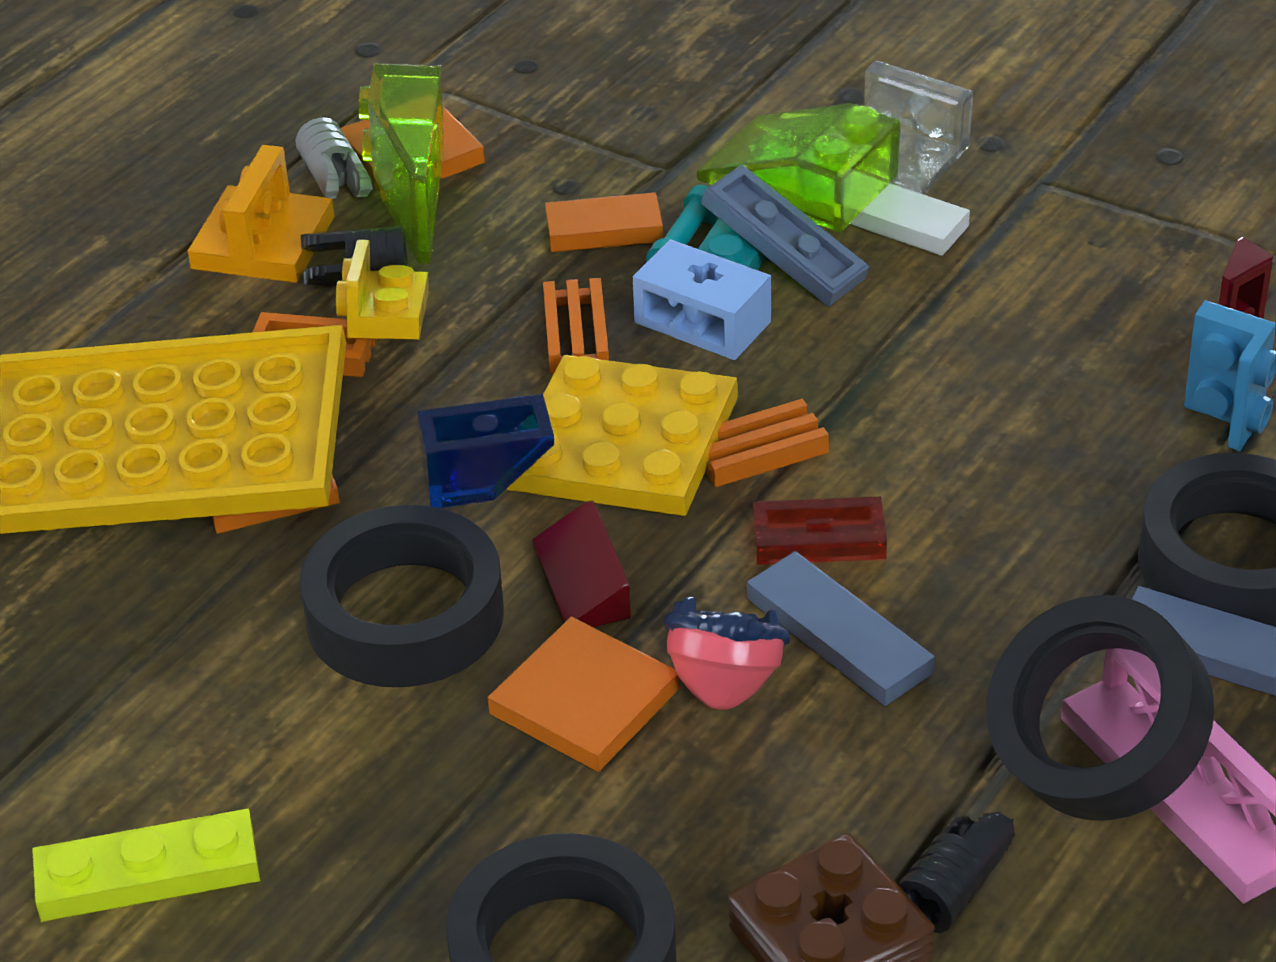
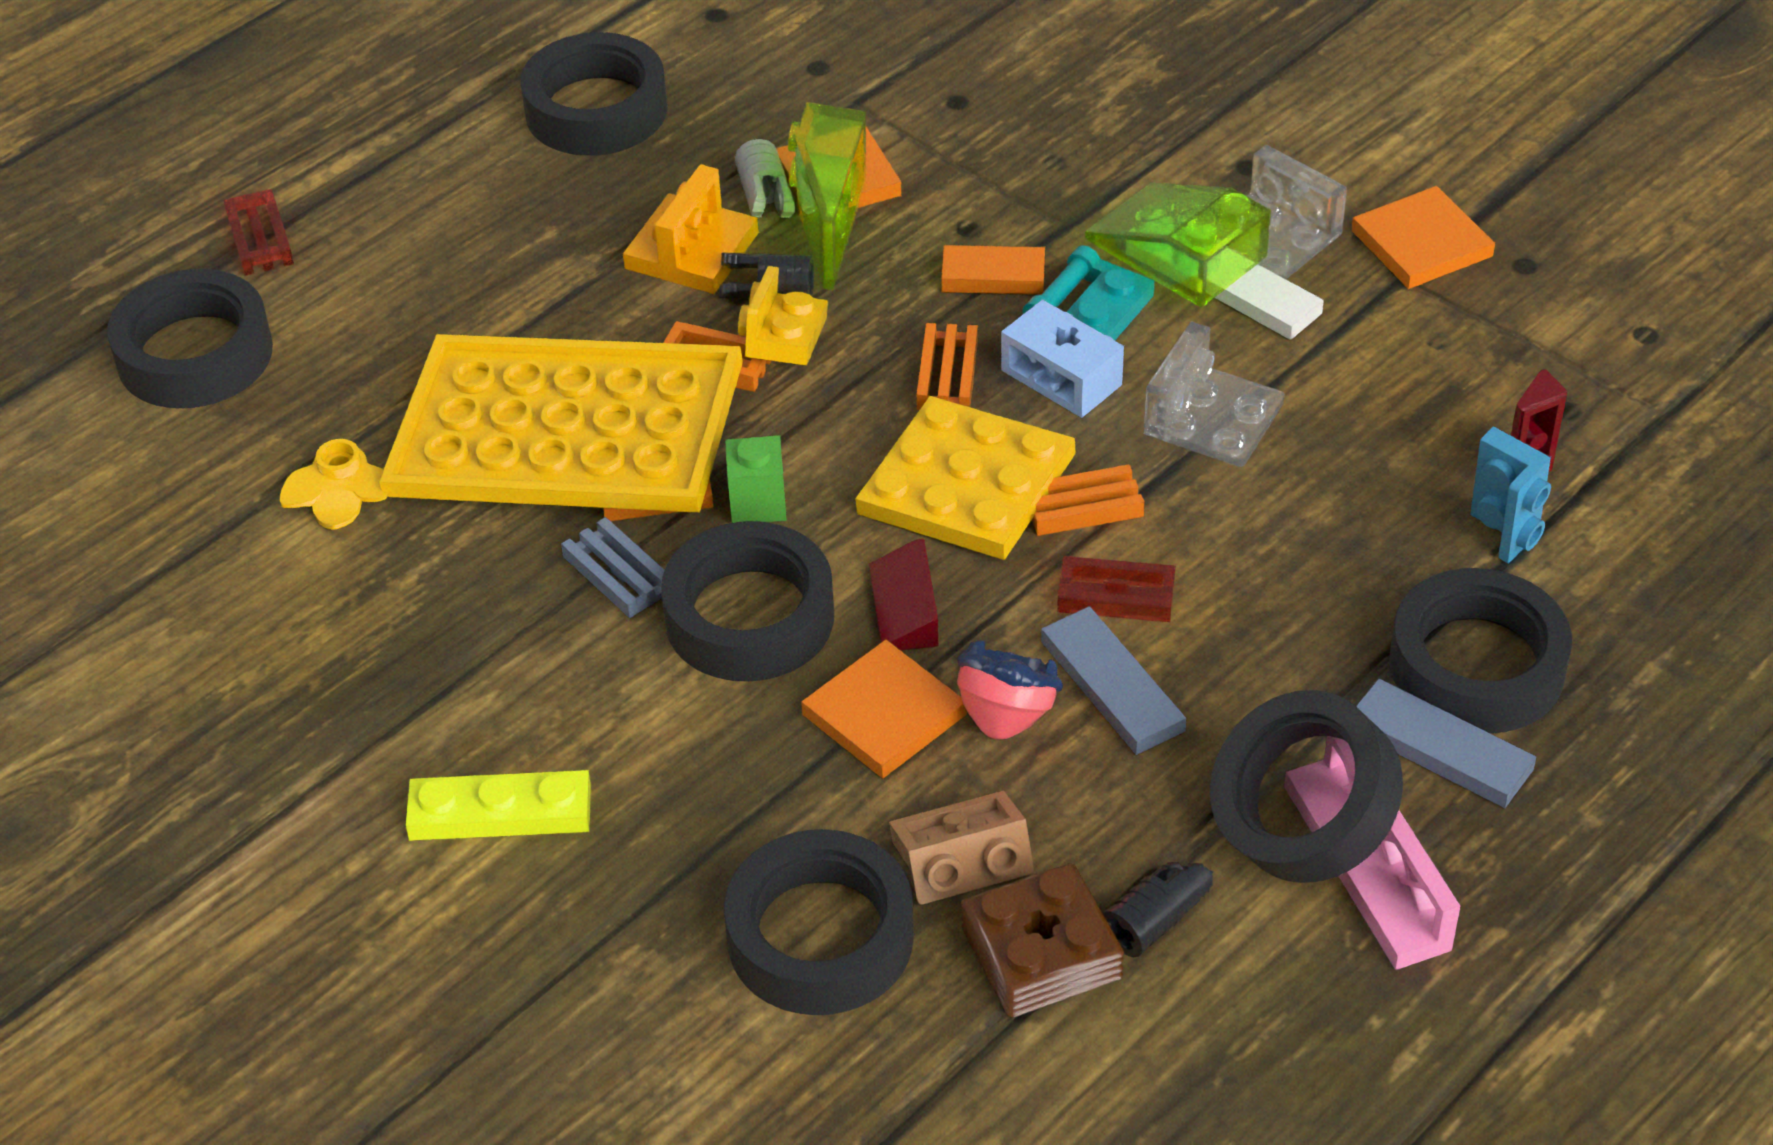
camera: 10 degrees right, 5 degrees up
clear blue slope [417,394,554,508] -> none
sand blue tile [701,164,870,307] -> none
none -> black tyre [520,32,668,156]
none -> sand blue tile [561,517,664,618]
none -> bright green brick [725,436,787,523]
none -> medium nougat bracket [889,791,1034,904]
none -> clear bracket [1144,321,1285,467]
none -> orange tile [1351,186,1495,289]

